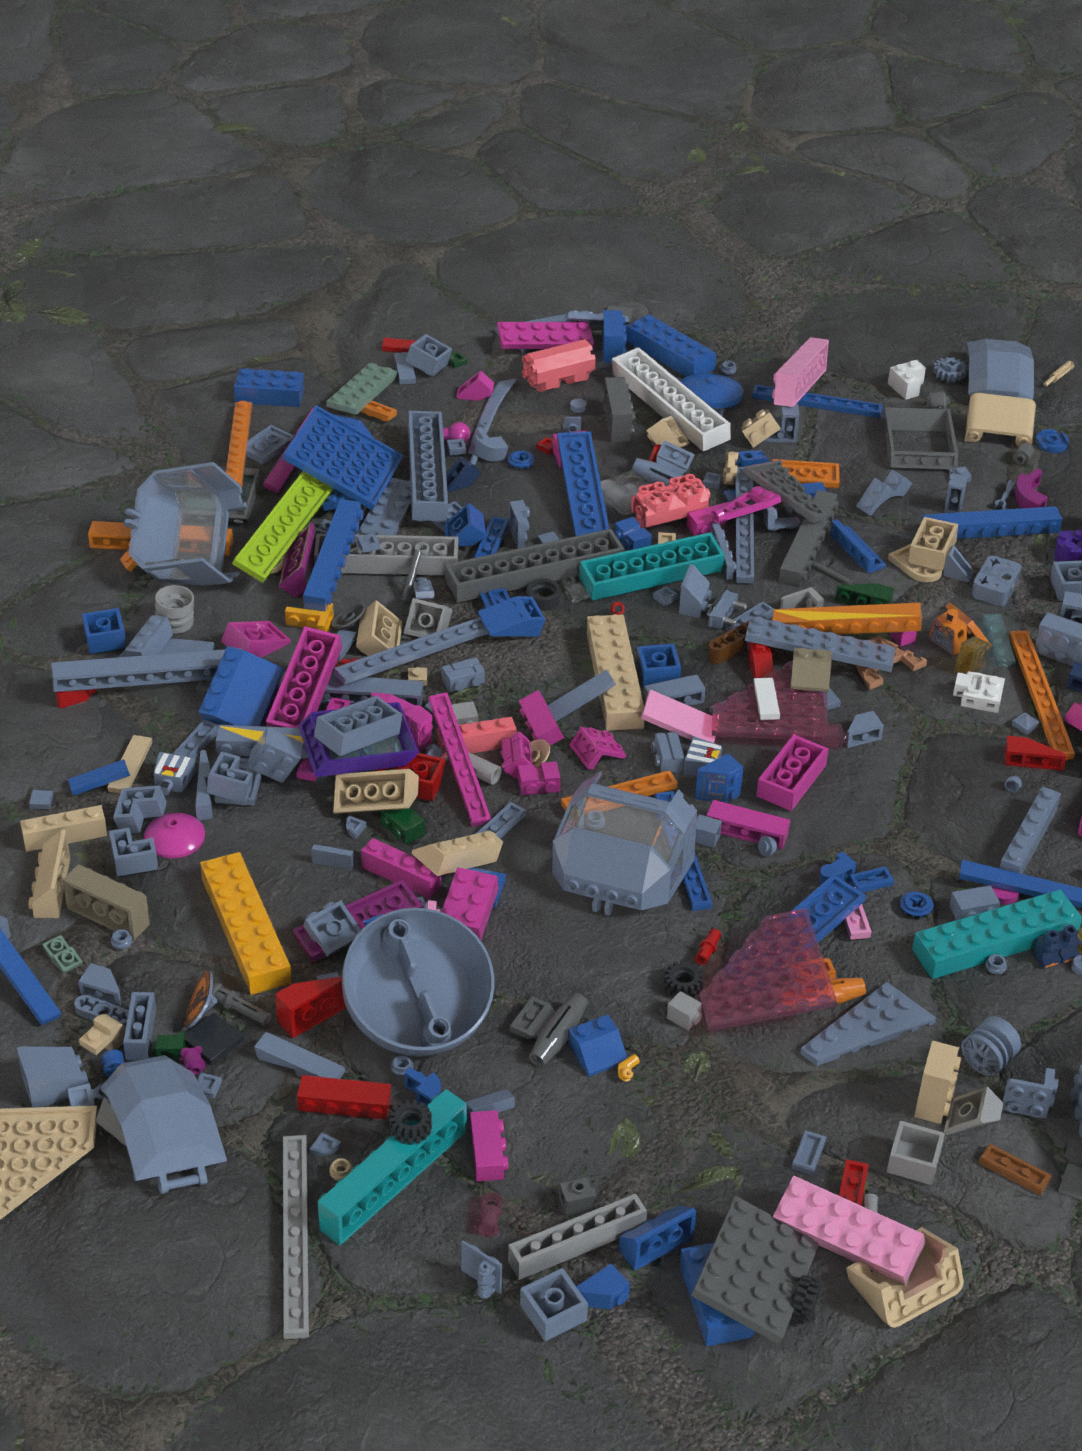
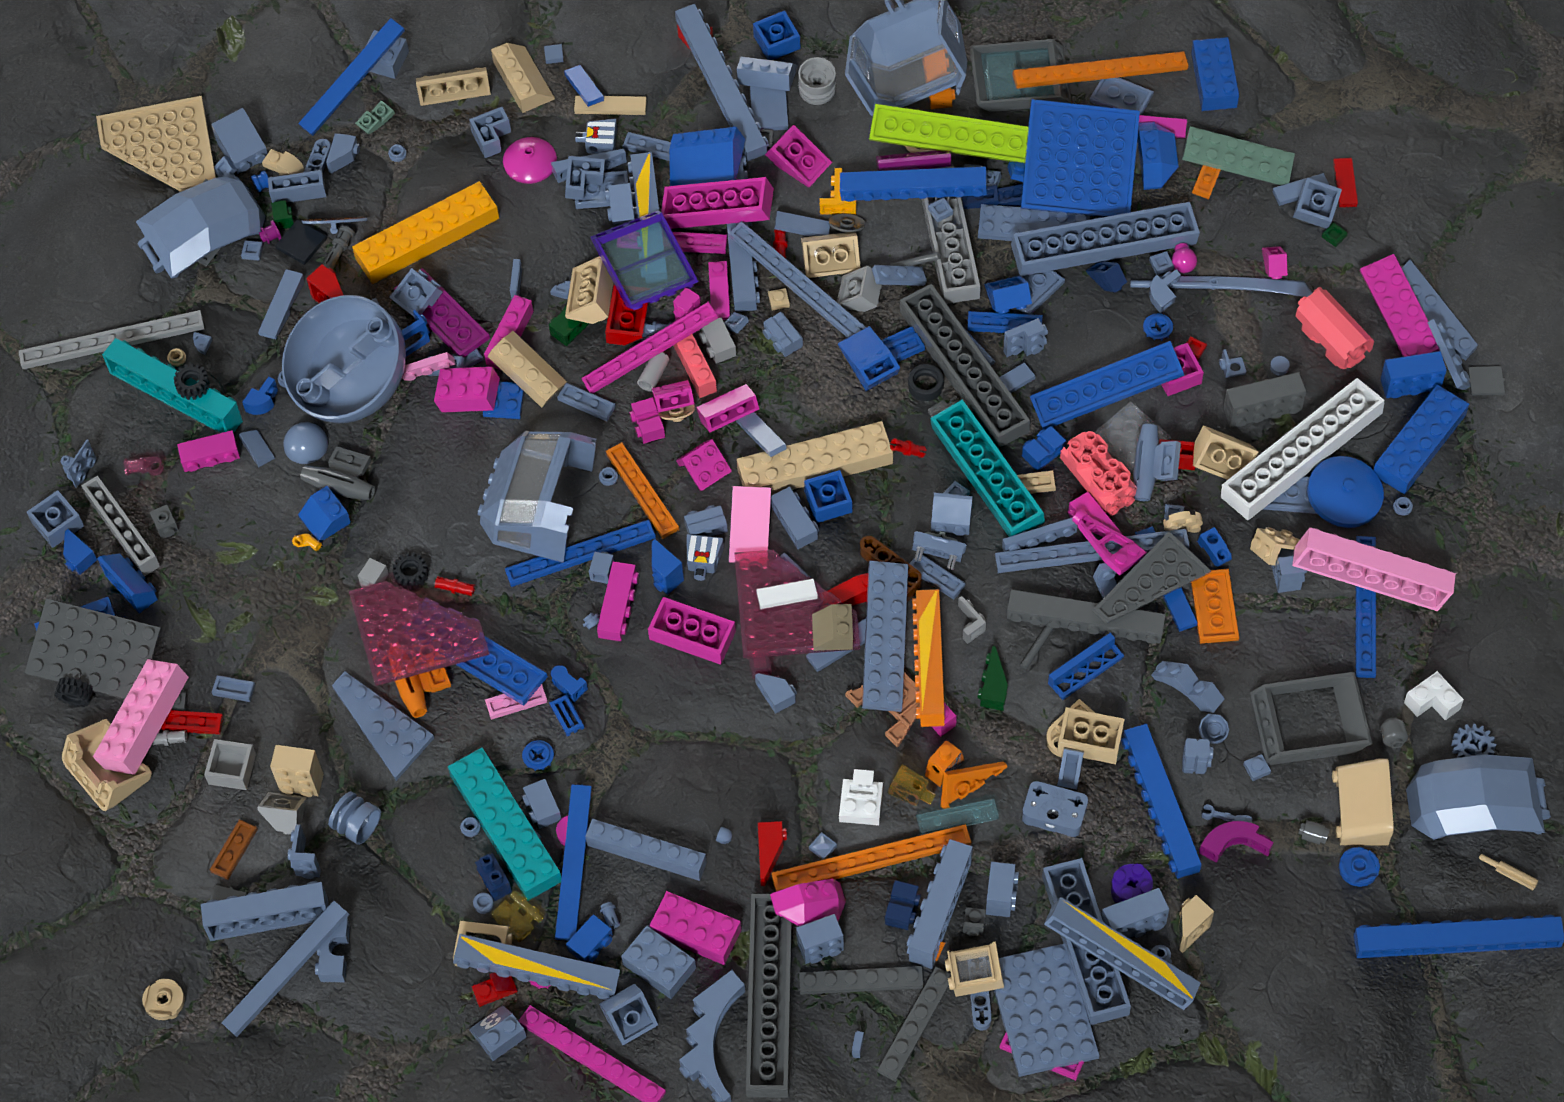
camera: 85 degrees right, 20 degrees up
dark tan brick [63,864,150,940] -> none
sand blue brick [113,786,167,833] -> none
red brick [297,1075,391,1119] -> none
sand blue brick [314,696,402,756] -> none
none -> sand blue piece [283,422,328,464]
none -> sand blue hair [1199,714,1229,744]

